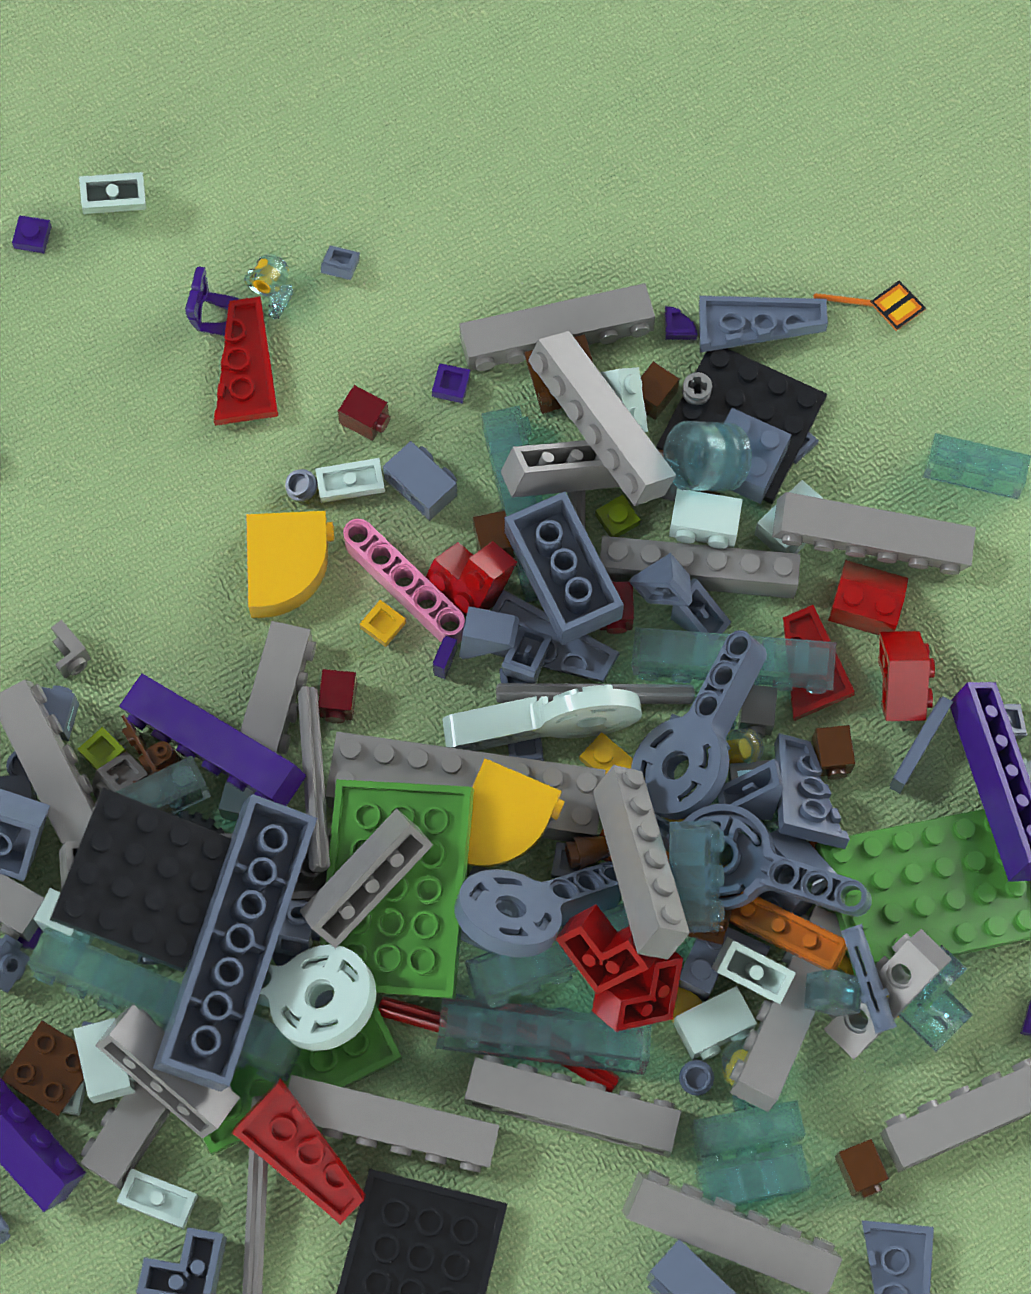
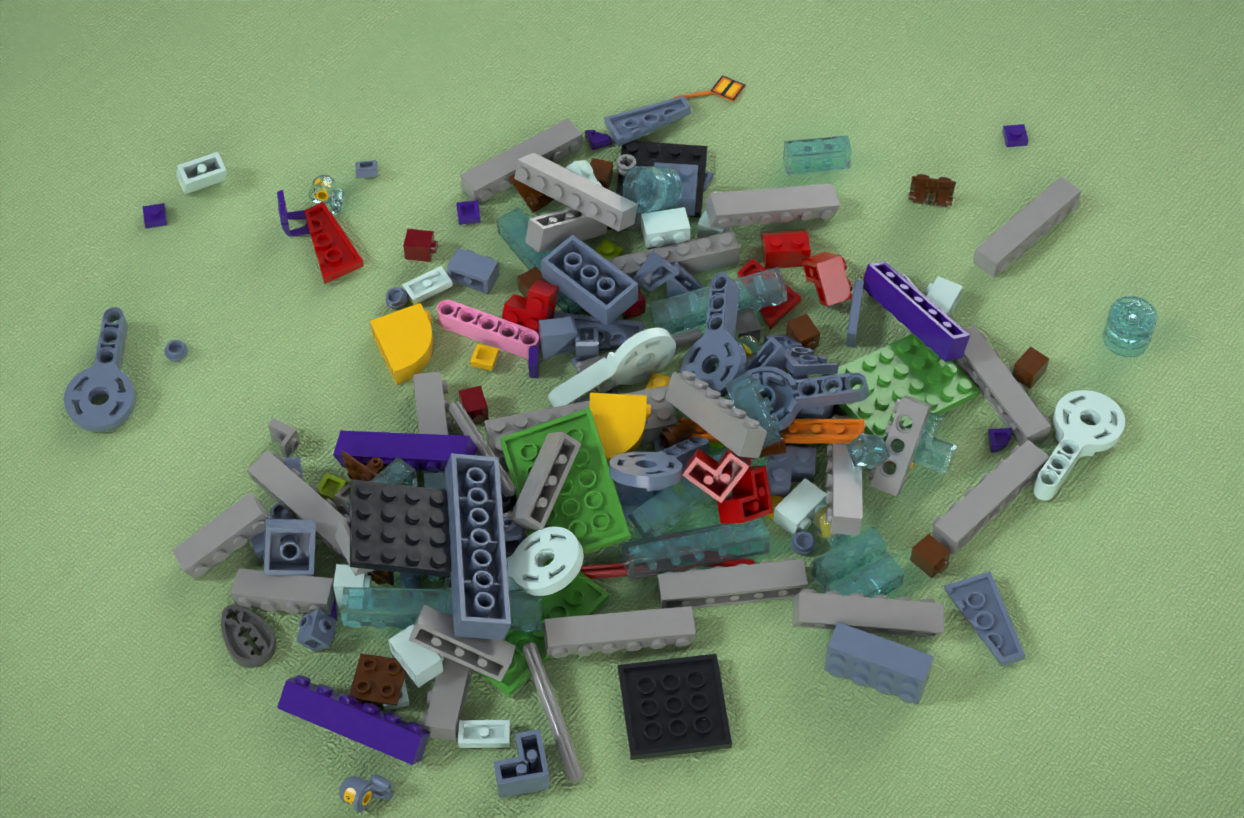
camera: 20 degrees left, 15 degrees down
red wing [232,1078,365,1225] -> none
light aqua slope [712,937,796,1004] -> none
sand blue pin [841,924,897,1034] -> none

